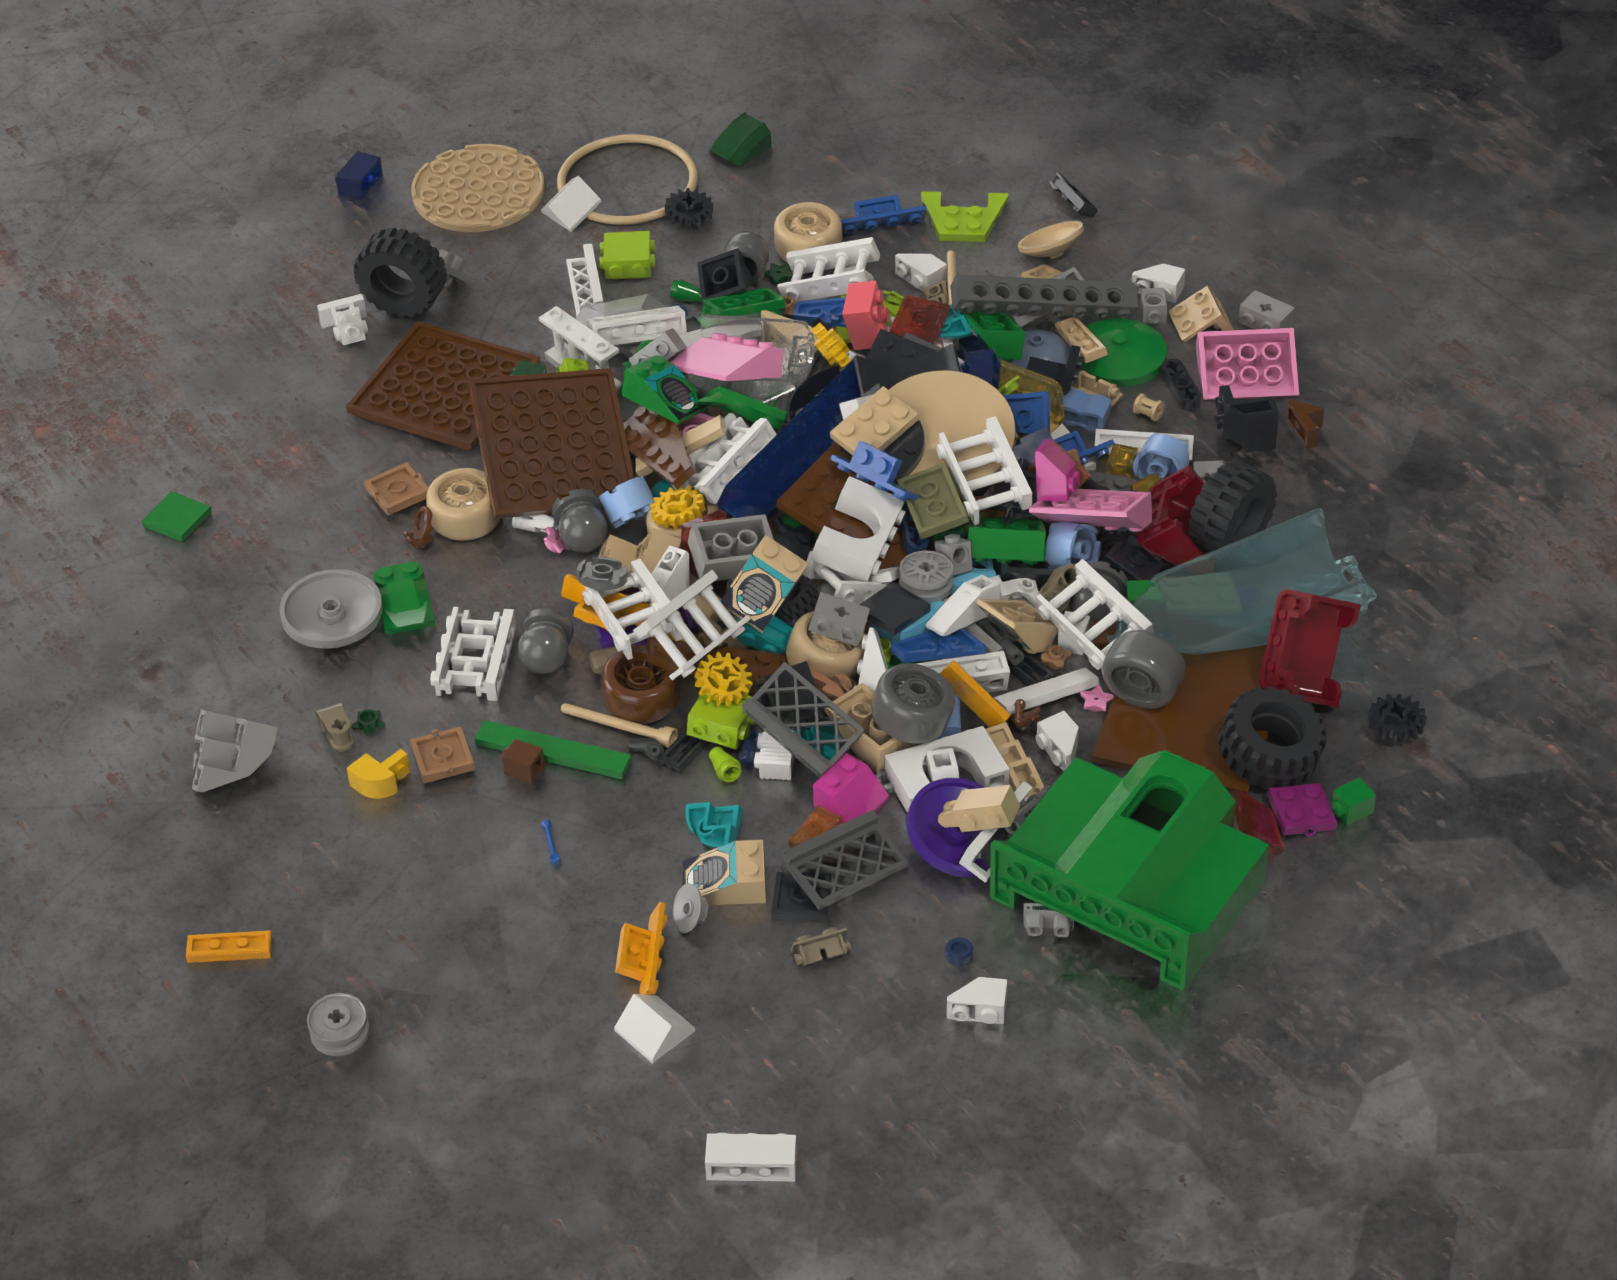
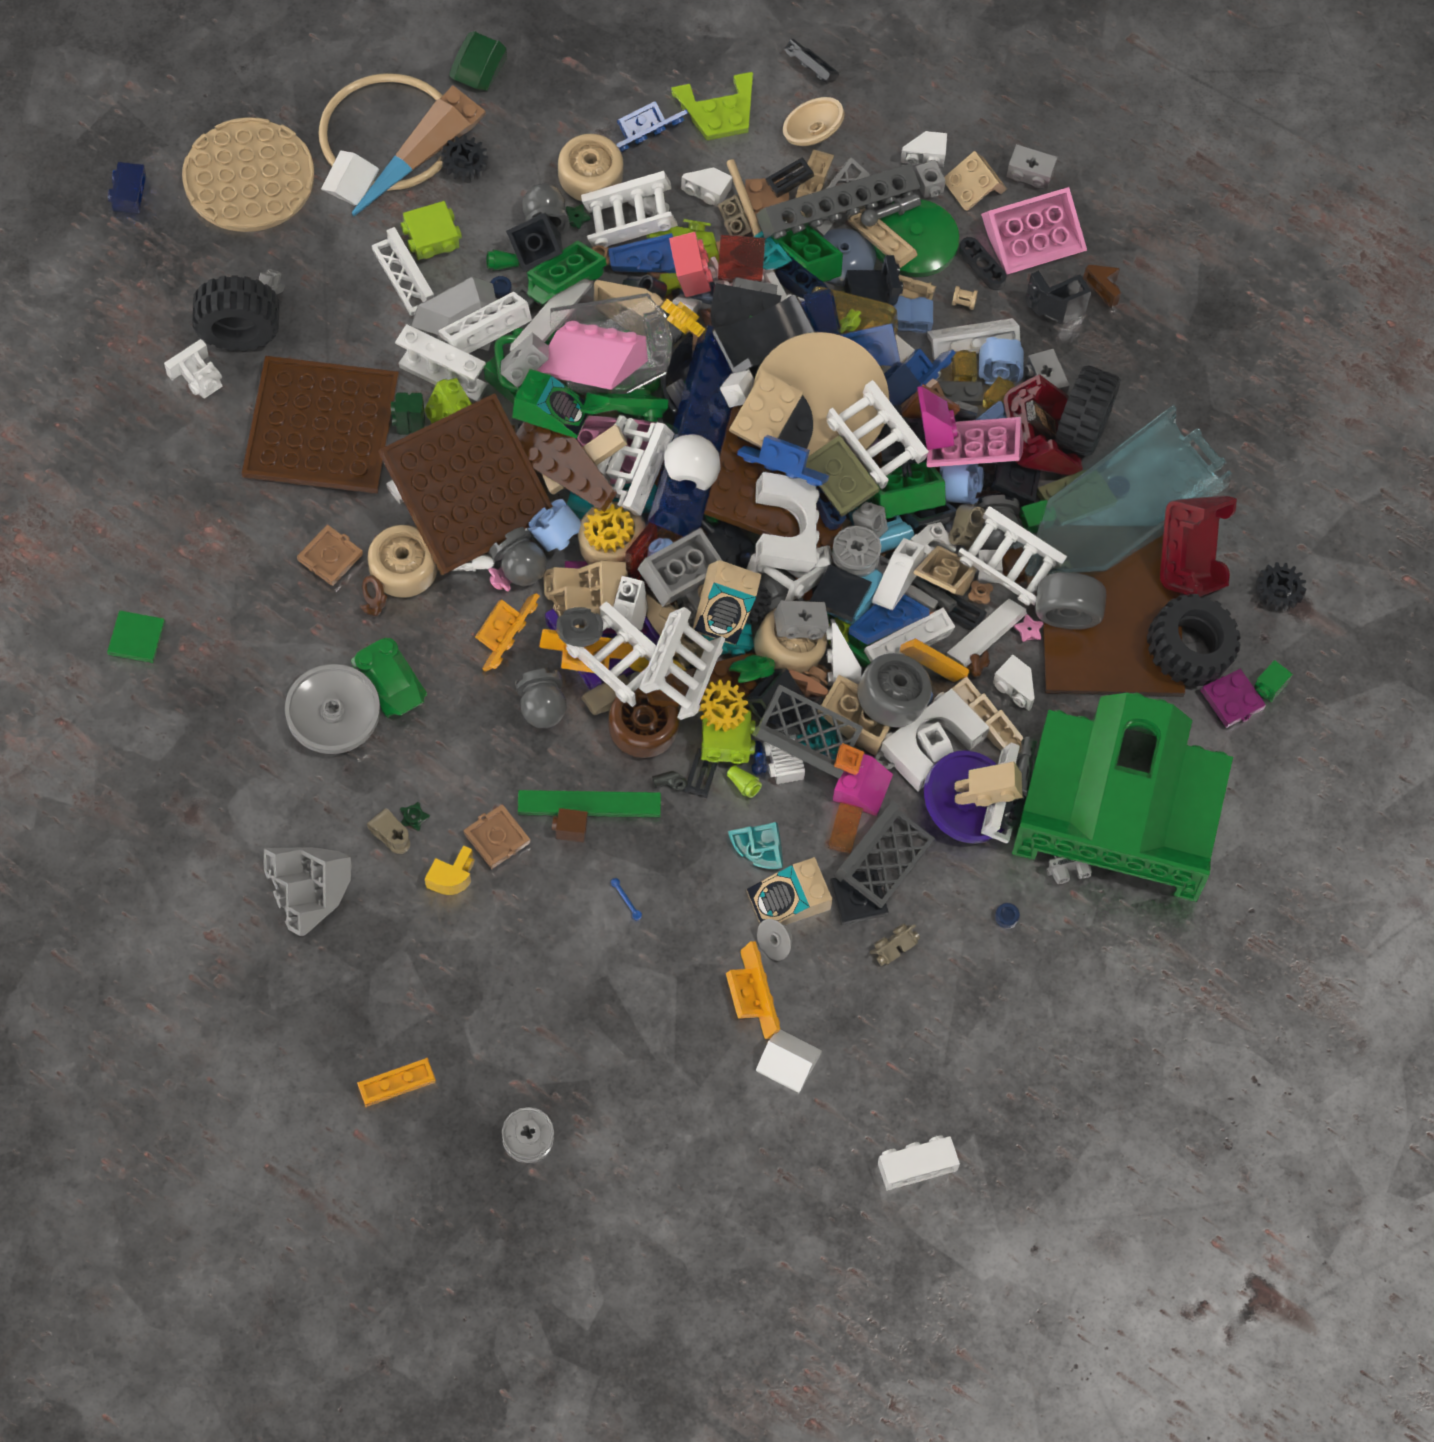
camera: 25 degrees left, 20 degrees up
white fence [431,607,516,701] -> none
tan piece [560,703,678,748] -> none
white slope [947,977,1007,1024] -> none
clear red tile [1230,789,1284,856] -> none
none -> medium nougat plate [352,85,486,216]
none -> light orange bracket [475,593,540,672]
none -> white cylinder [664,434,721,490]
none -> green plate [729,655,775,683]
none -> black tile [765,157,814,198]
none -> orange tile [834,743,864,775]
none -> dark grey pin [861,194,921,227]
none -> clear smoke tile [1026,400,1057,440]

